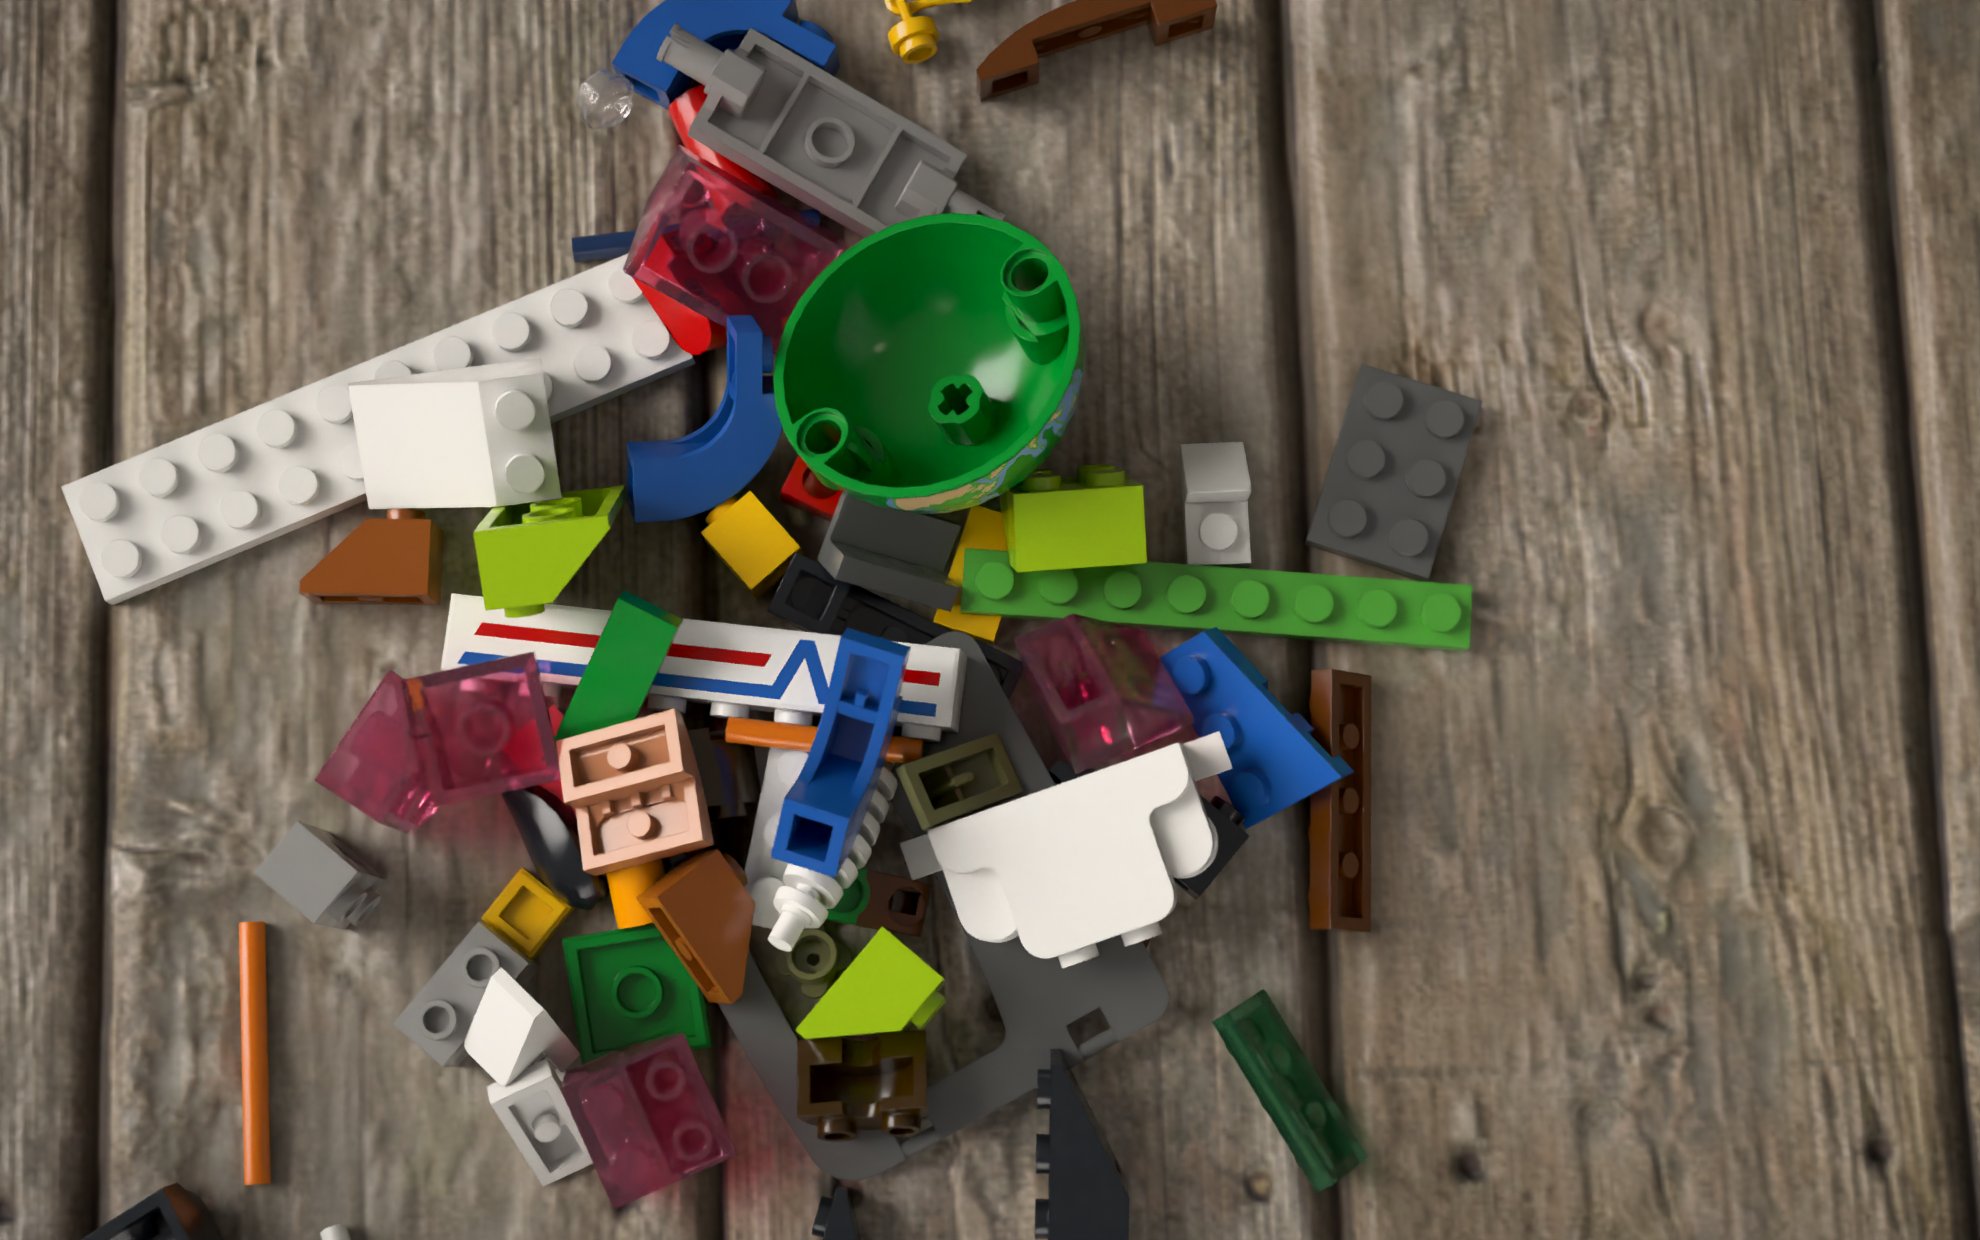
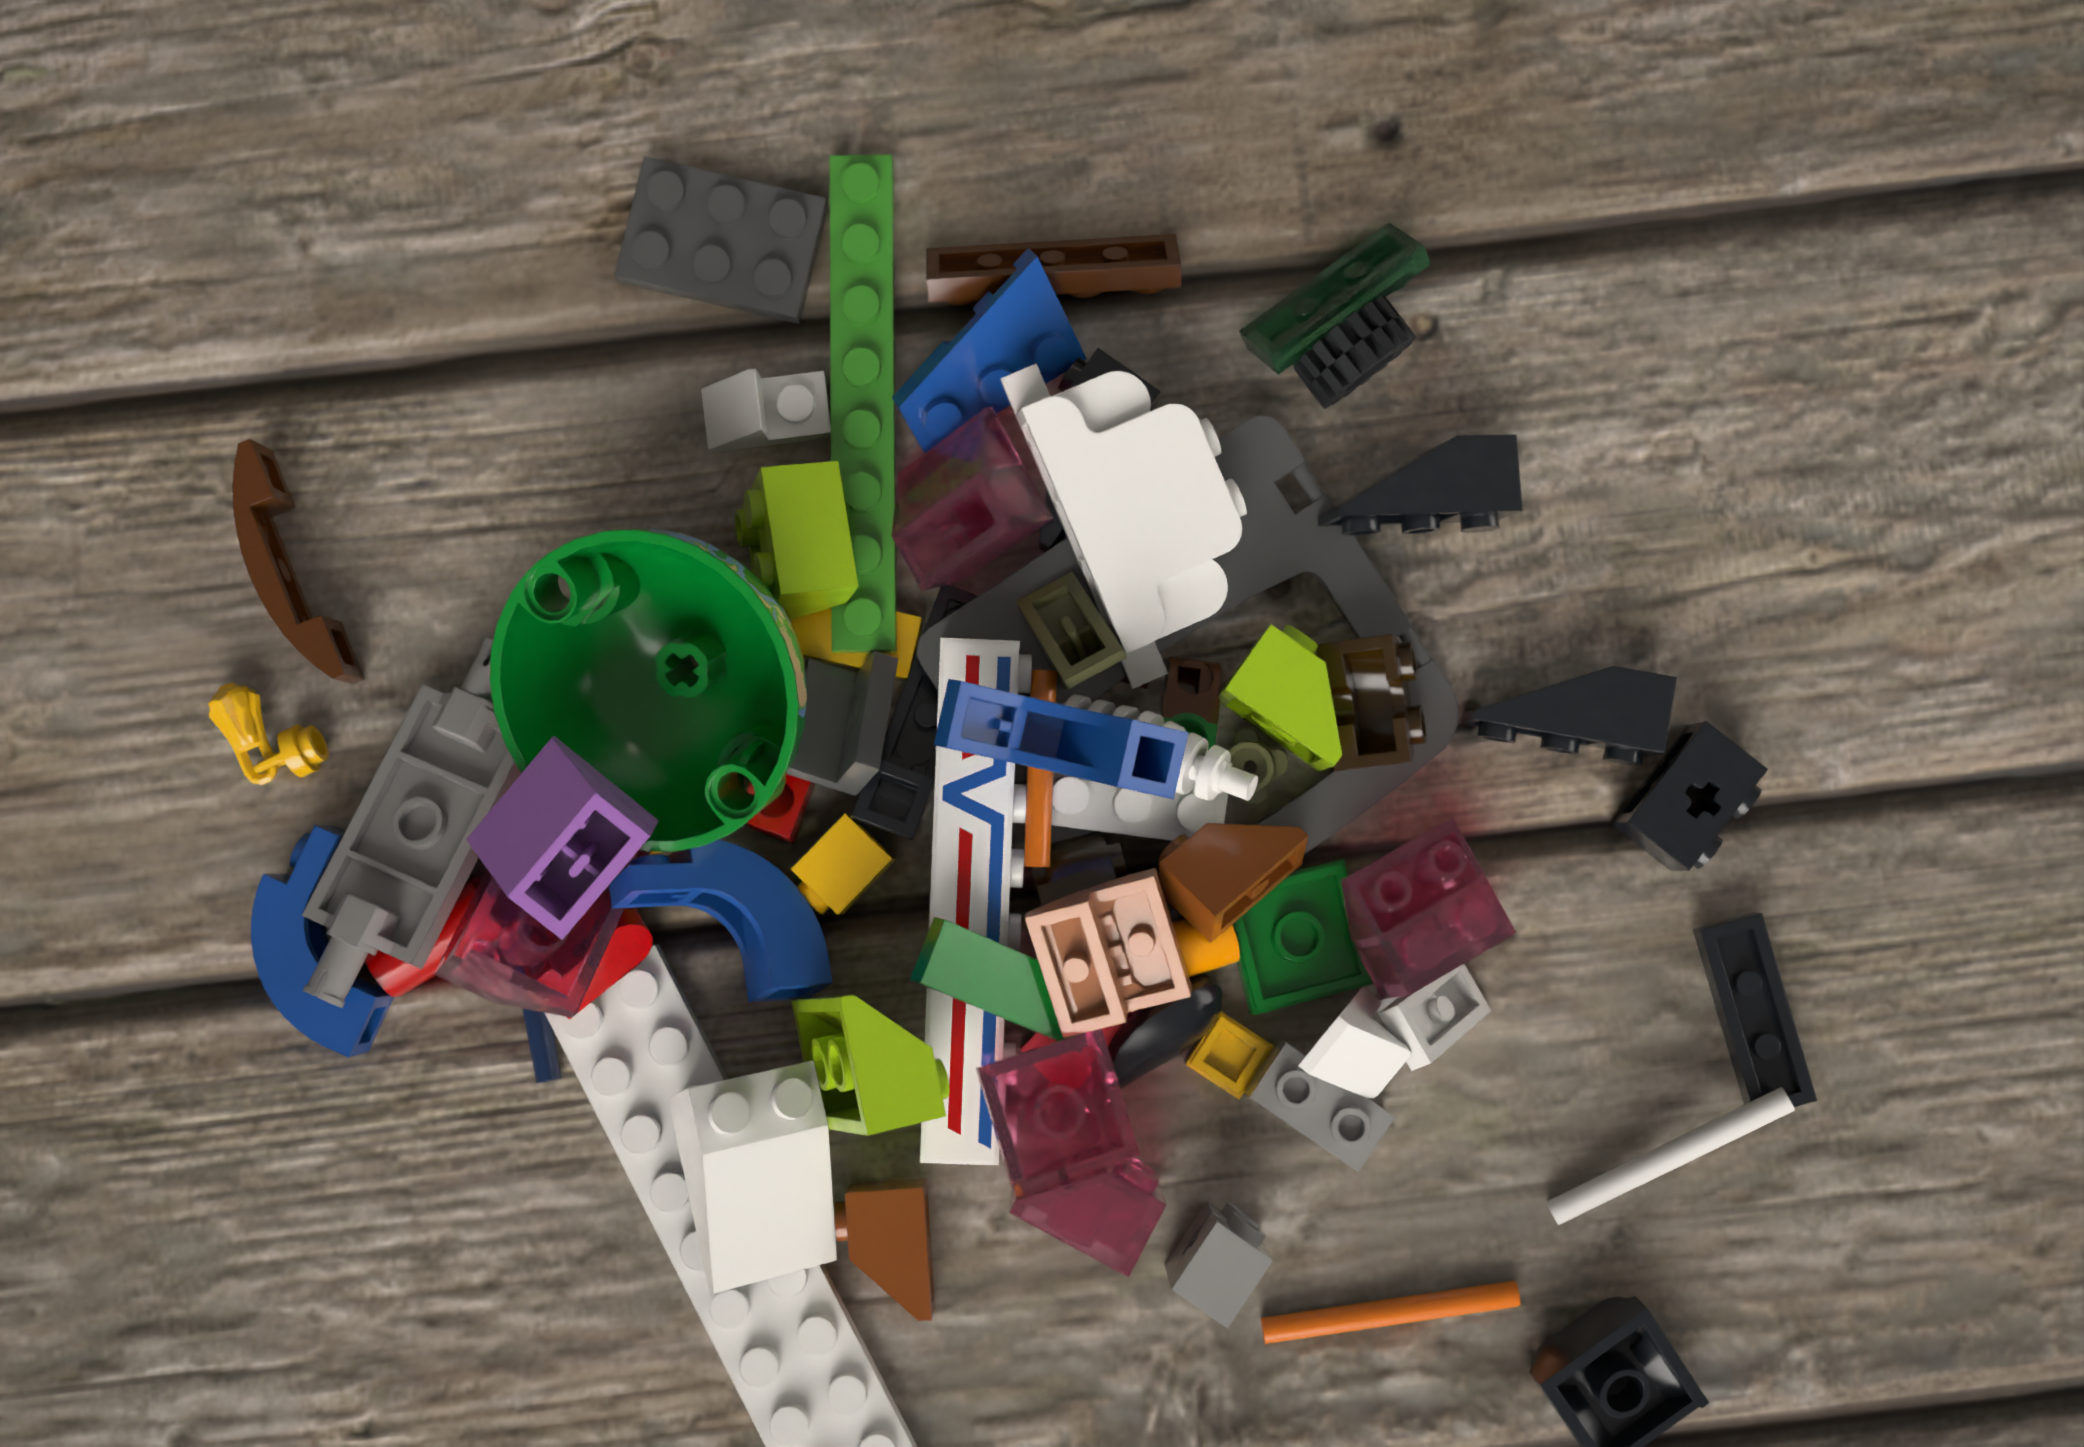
camera: 95 degrees left, 5 degrees up
clear plate [575,70,634,130] -> none
none -> medium lavender slope [466,736,659,940]
none -> black tyre [1293,296,1416,409]

